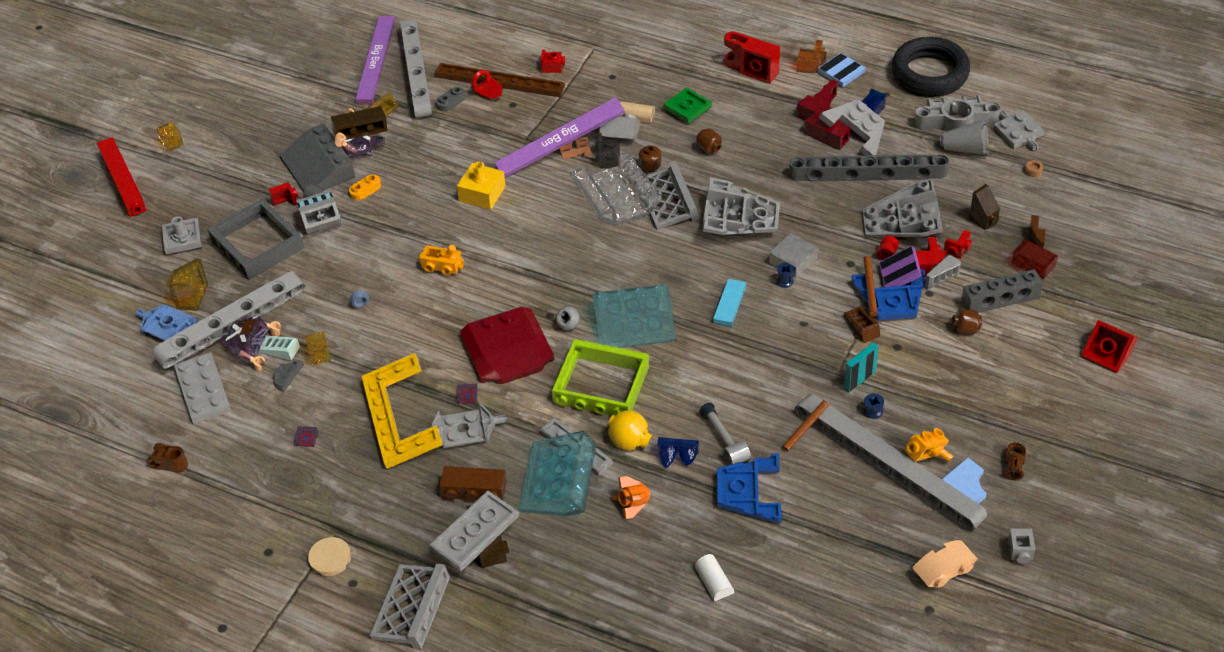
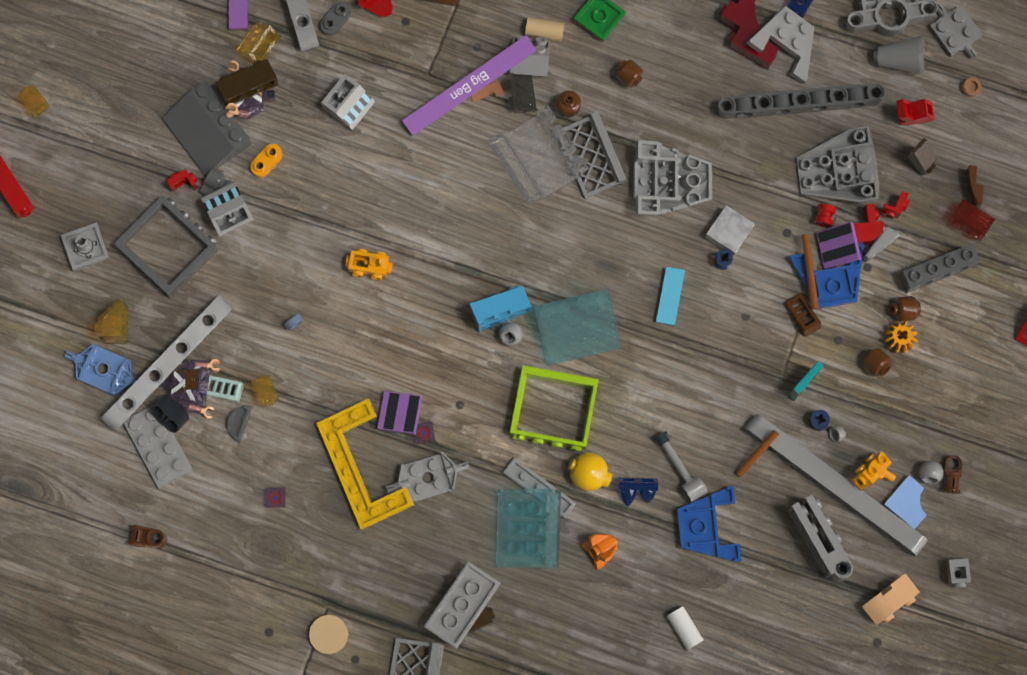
camera: 10 degrees left, 30 degrees up
reddish brown brick [440,466,507,501] -> none
yellow brick [457,162,506,210] -> none
dark red wedge [460,306,555,384] -> none
none -> black beam [150,394,189,433]
none -> light grey slope [321,74,376,131]
none -> tile [377,391,422,435]
none -> dark azure wedge [470,286,532,332]
none -> light grey hinge [787,495,853,582]
none -> light grey hinge [829,426,846,443]
none -> reddish brown head [863,348,892,377]
none -> light orange gear [885,321,917,353]
none -> red brick [896,99,935,125]
none -> light grey piece [919,460,944,485]

